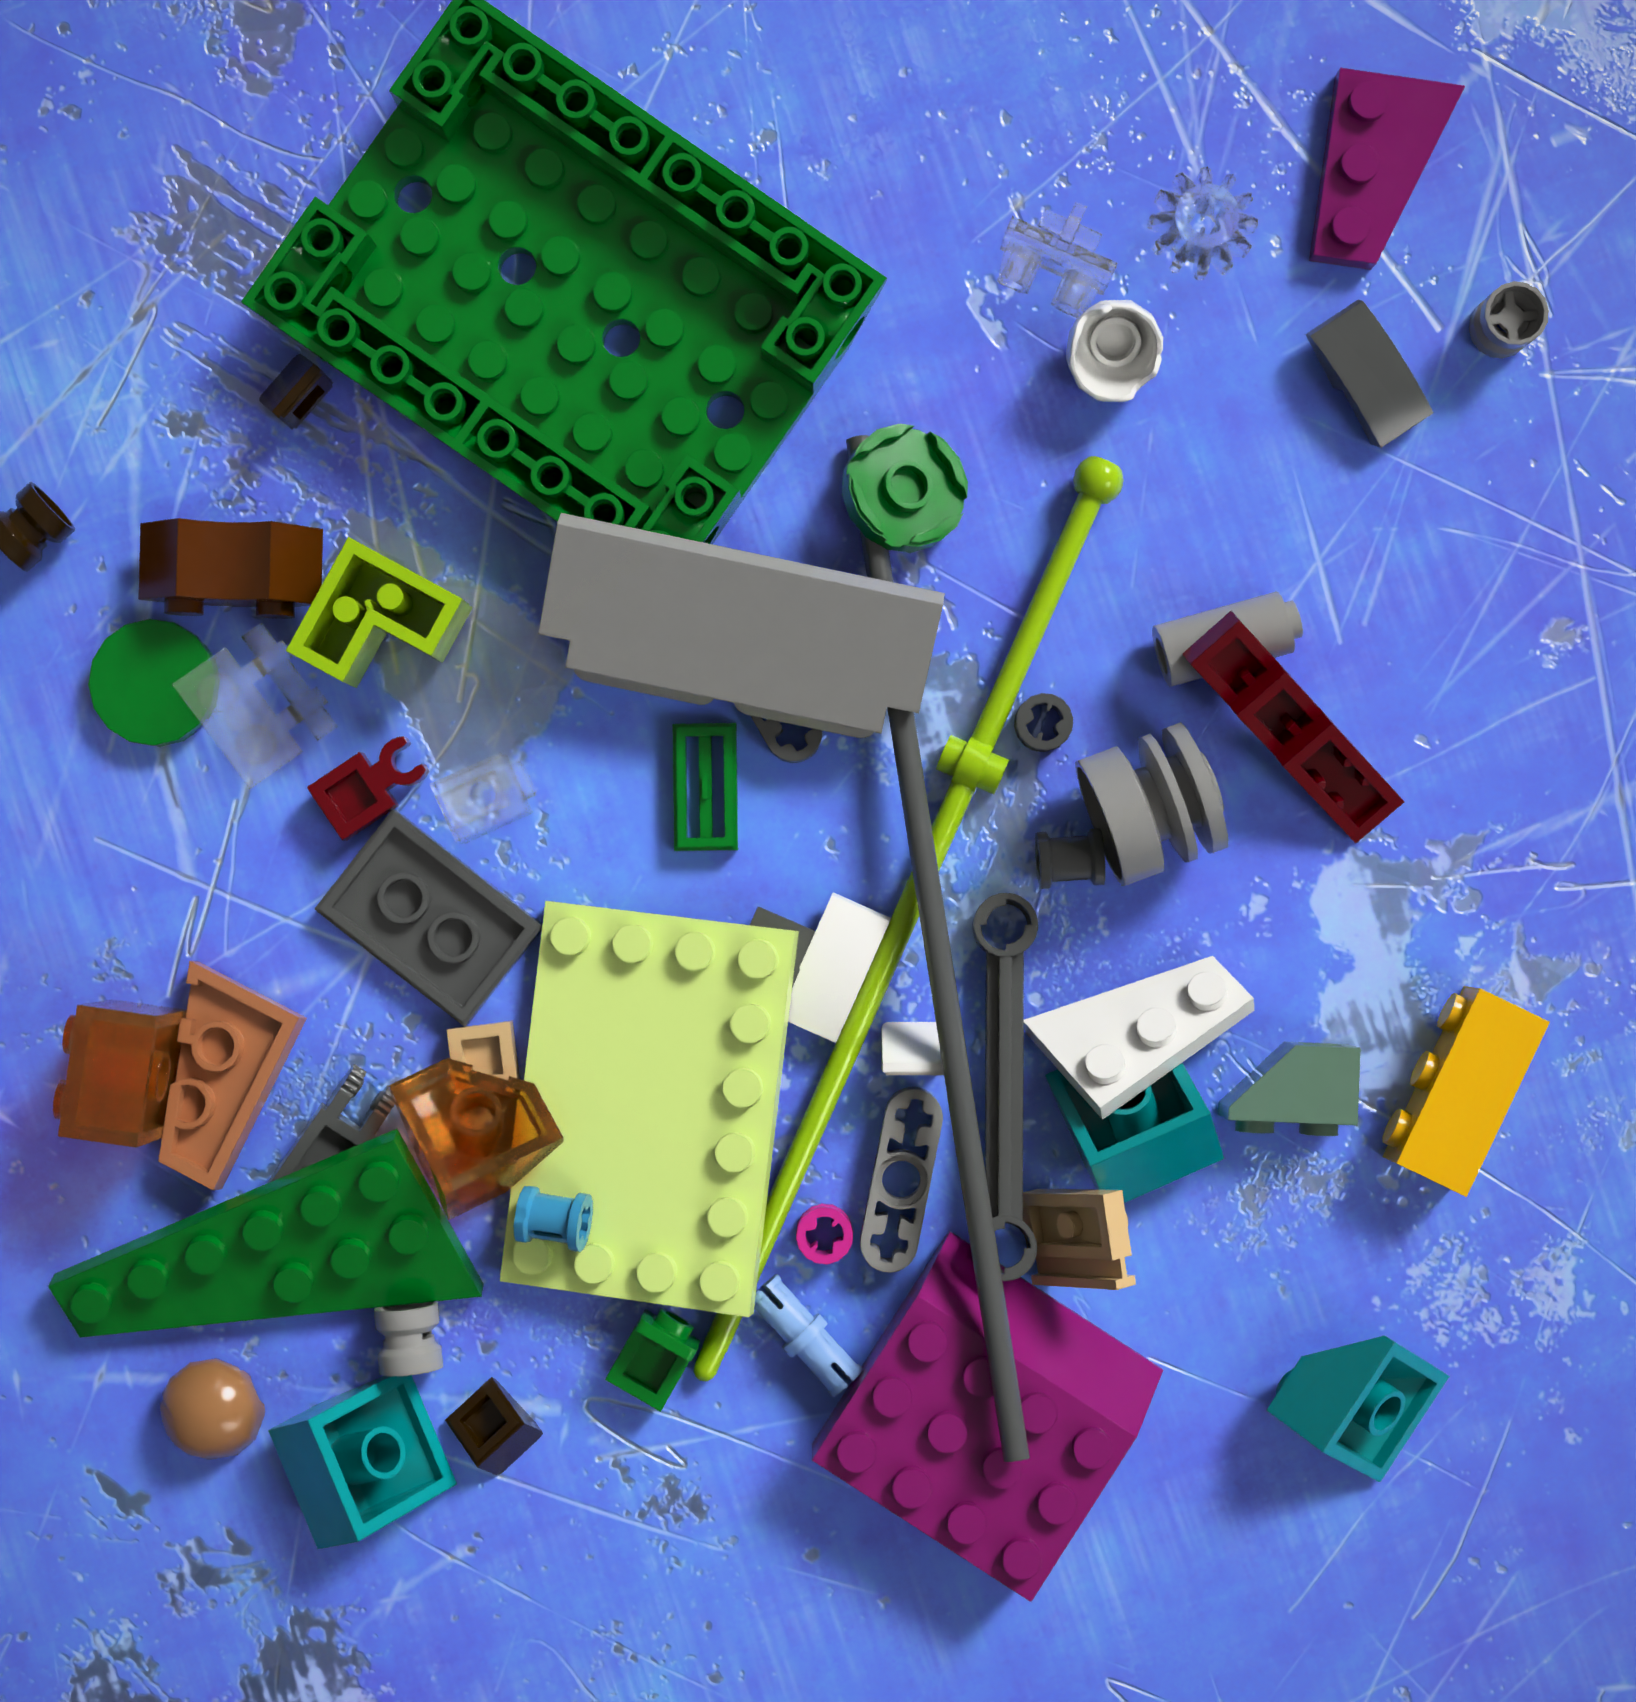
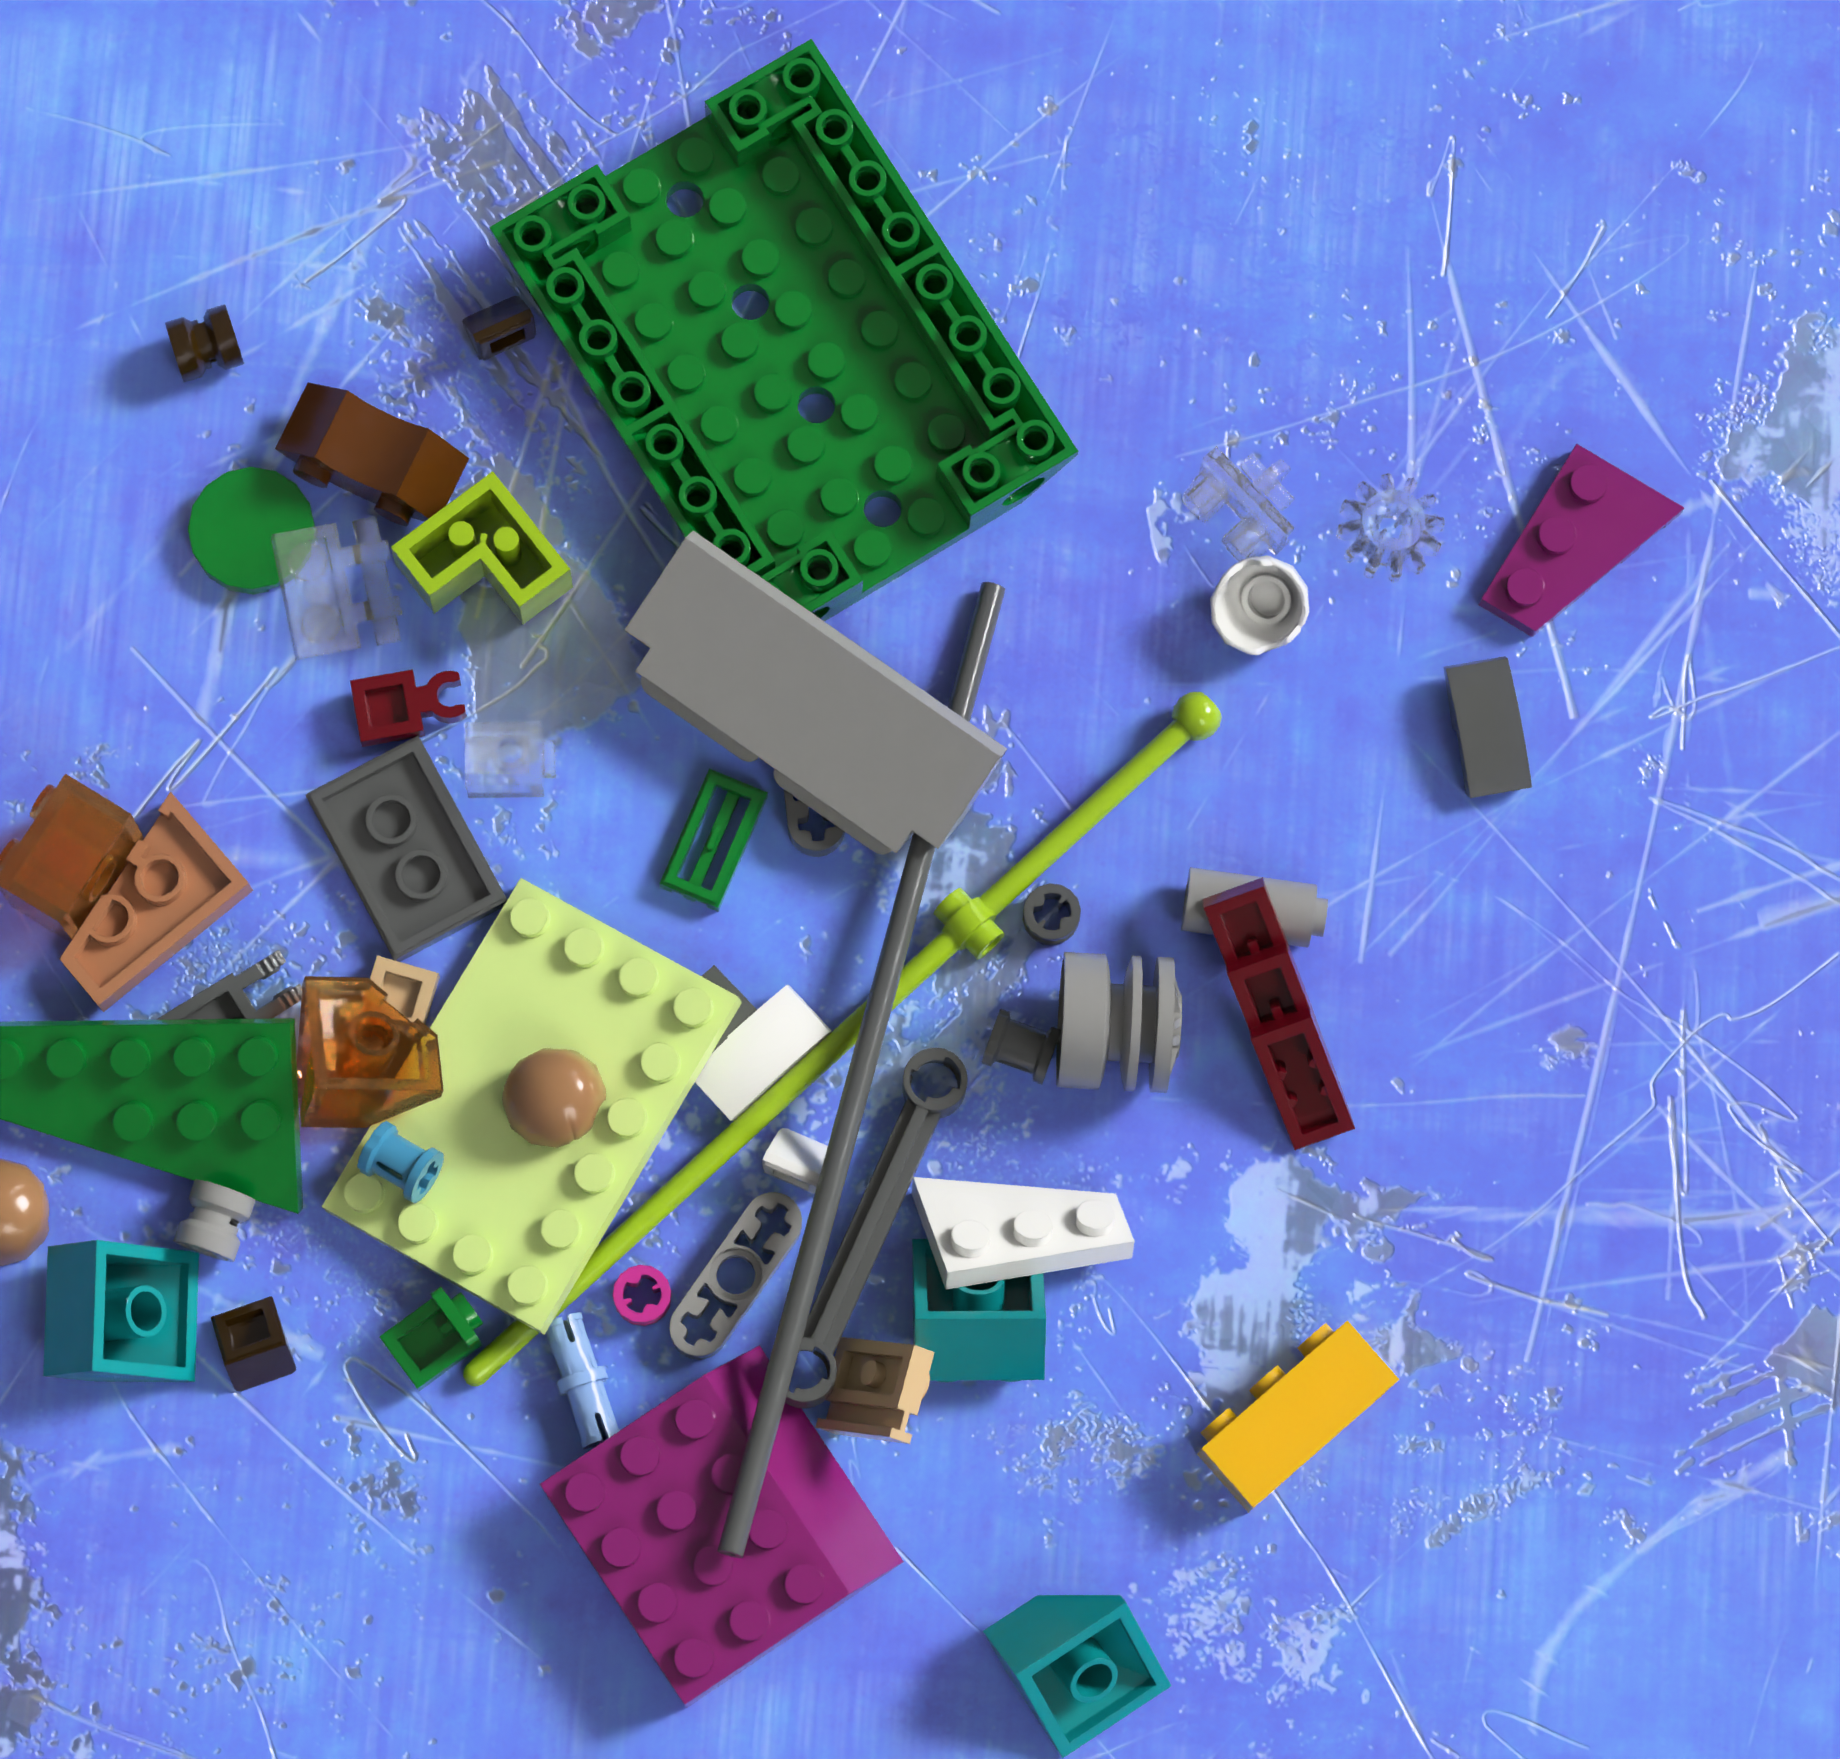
camera: 15 degrees right, 10 degrees down
green tile [842,424,968,553] -> none
sand green slope [1218,1041,1361,1136] -> none
light grey wheel [1469,281,1549,359] -> none
none -> medium nougat hair [502,1048,606,1148]

